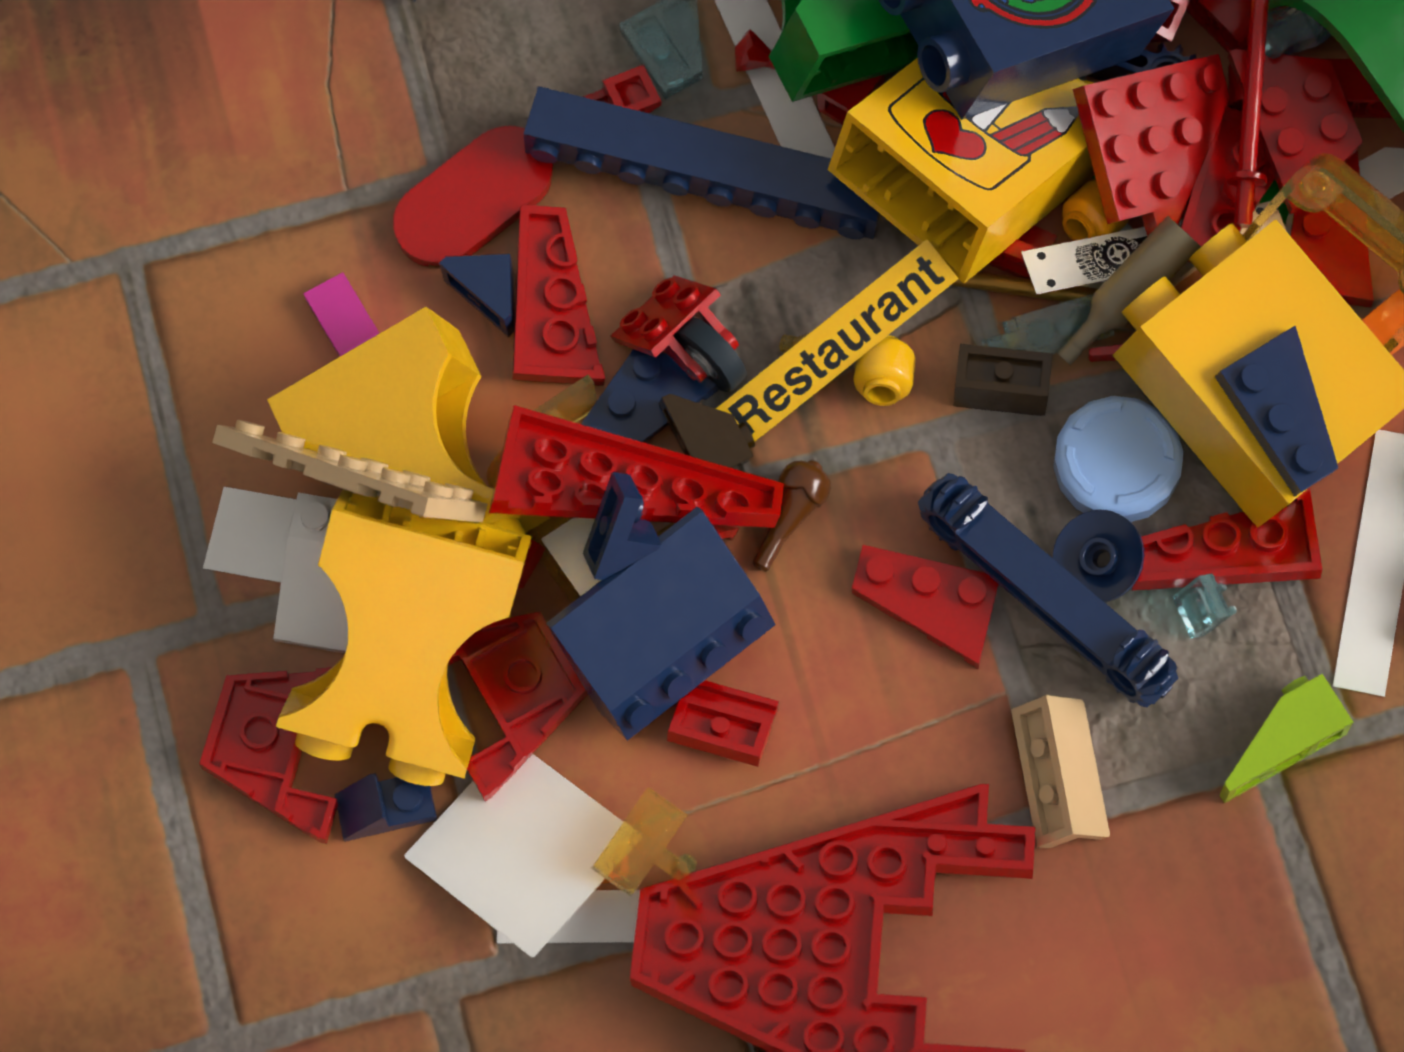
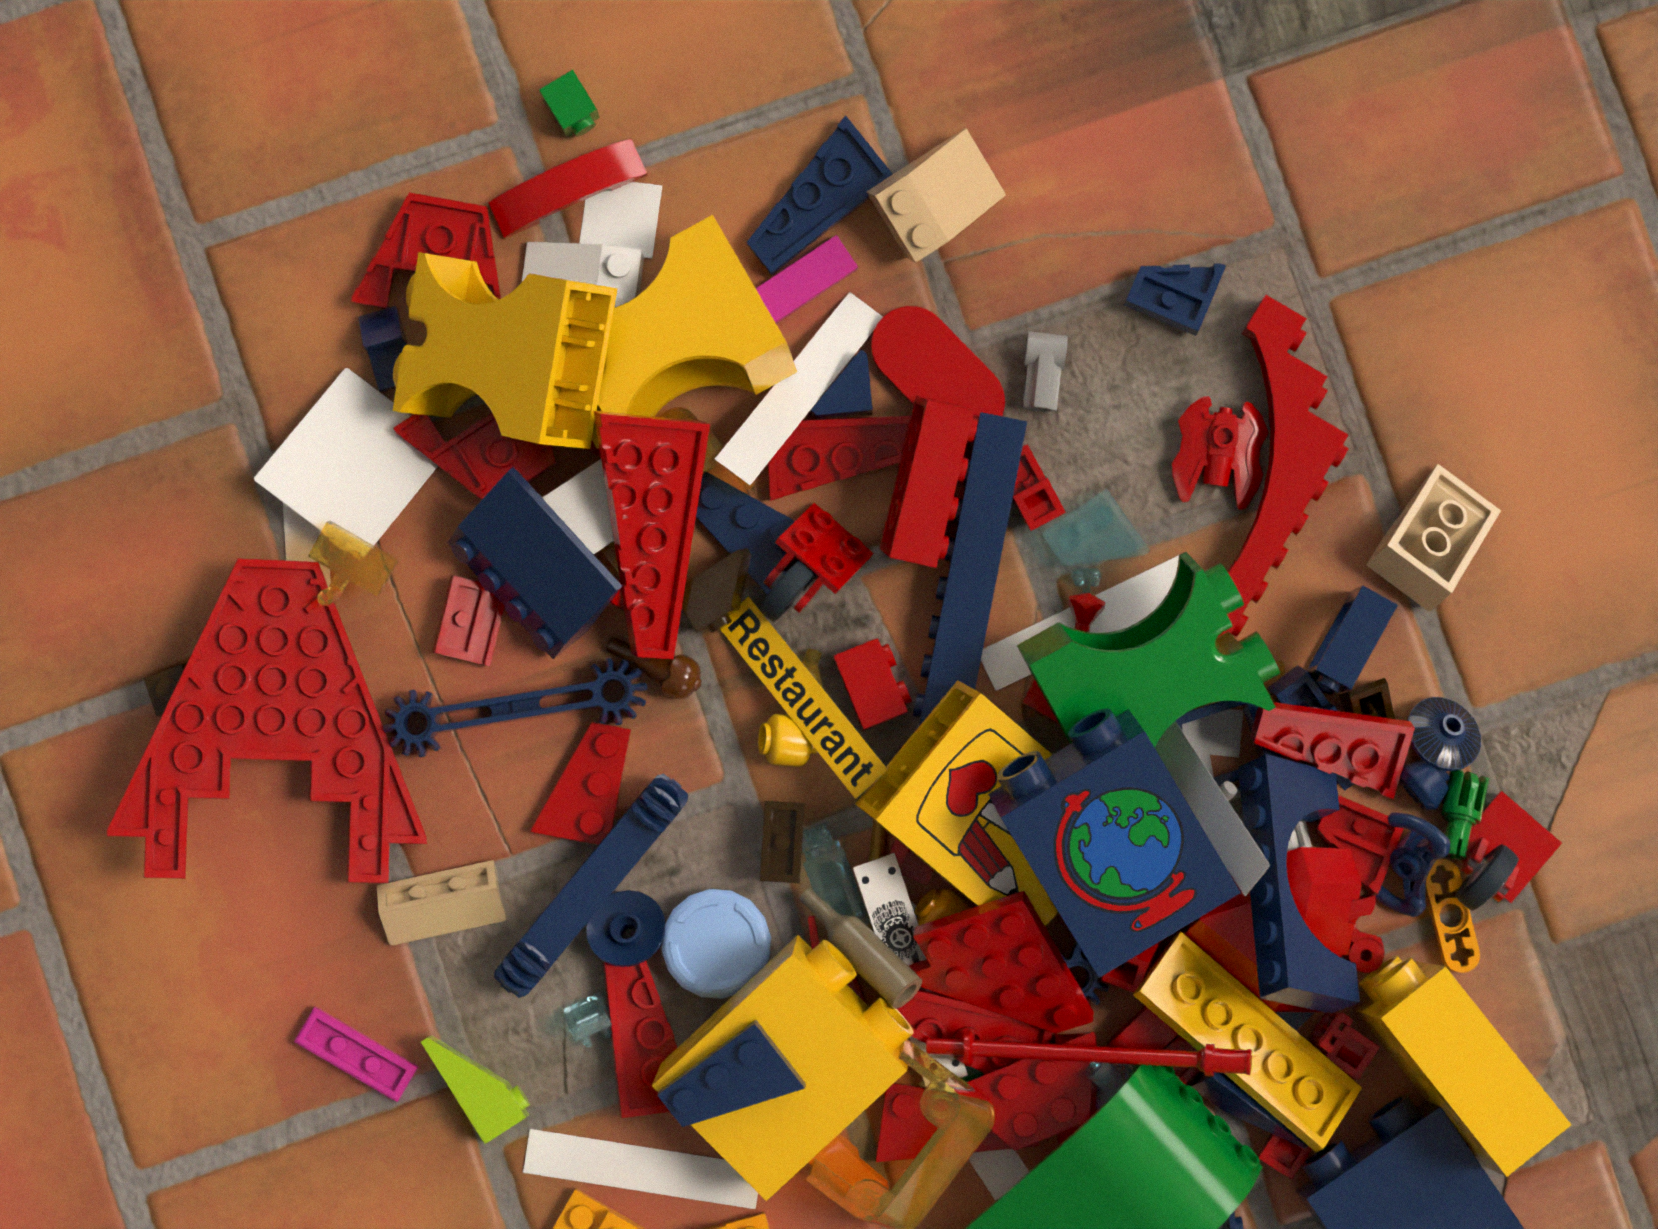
camera: 80 degrees right, 15 degrees up
tan wing [212,419,488,523] -> none
dark blue slope [583,472,662,580] -> none
none -> dark pink tile [294,1006,419,1102]
none -> dark blue arm [383,658,648,757]
none -> red slope [488,139,647,239]
none -> green brick [539,69,600,138]
none -> white sticker [715,292,883,485]
none -> dark blue wing [747,115,893,275]
none -> red brick [833,638,912,731]
none -> tan slope [866,128,1006,263]
none -> red brick [879,395,978,568]
none -> light grey piece [1023,331,1068,412]
none -> clear light blue rock [1071,568,1103,593]

